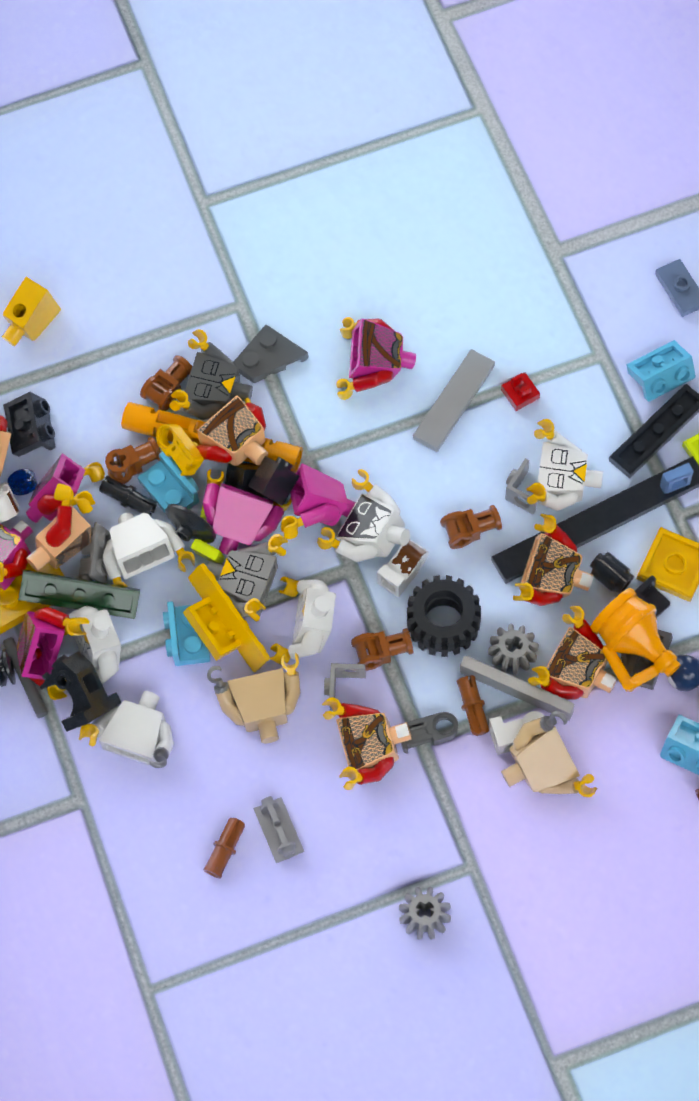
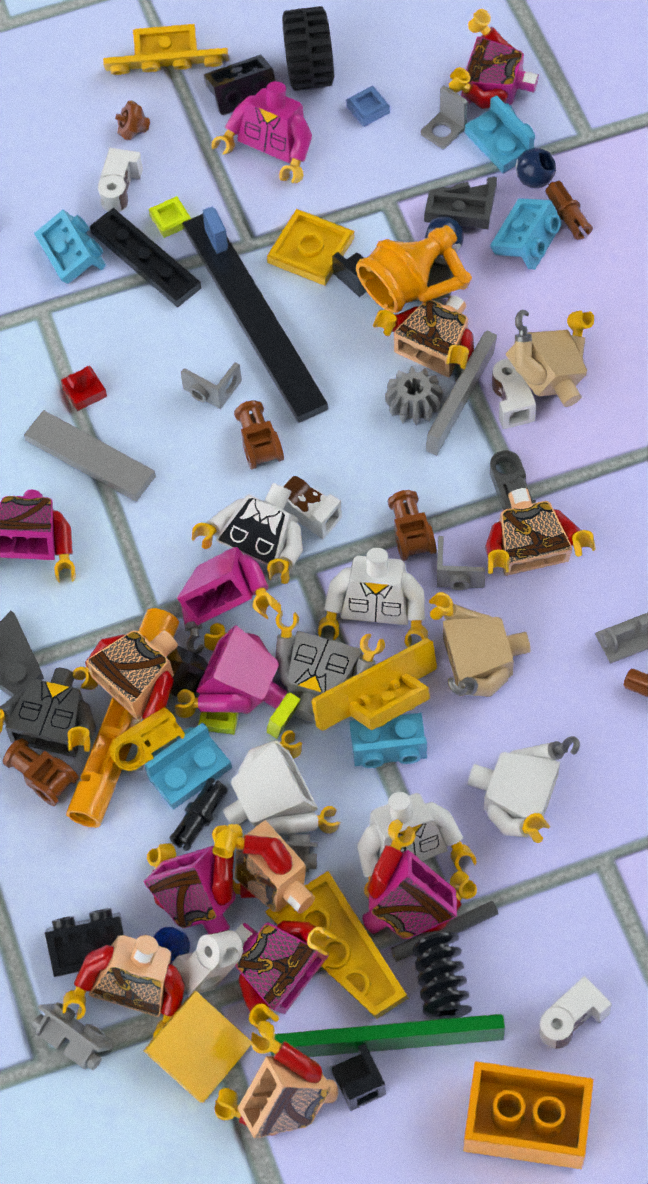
camera: 90 degrees left, 5 degrees down
tile [18,570,140,619] -> none
black tile [40,651,122,732] -> none
dark orange connector [105,436,161,484] -> none
black dish [165,504,216,544] -> none
black brick [248,456,300,506] -> none
black tyre [407,575,481,657] -> none
dark orange axle [456,675,489,736] -> none
torso [513,513,594,606] -> none
white torso [526,419,603,511] -> none
black brick [590,552,635,594] -> none

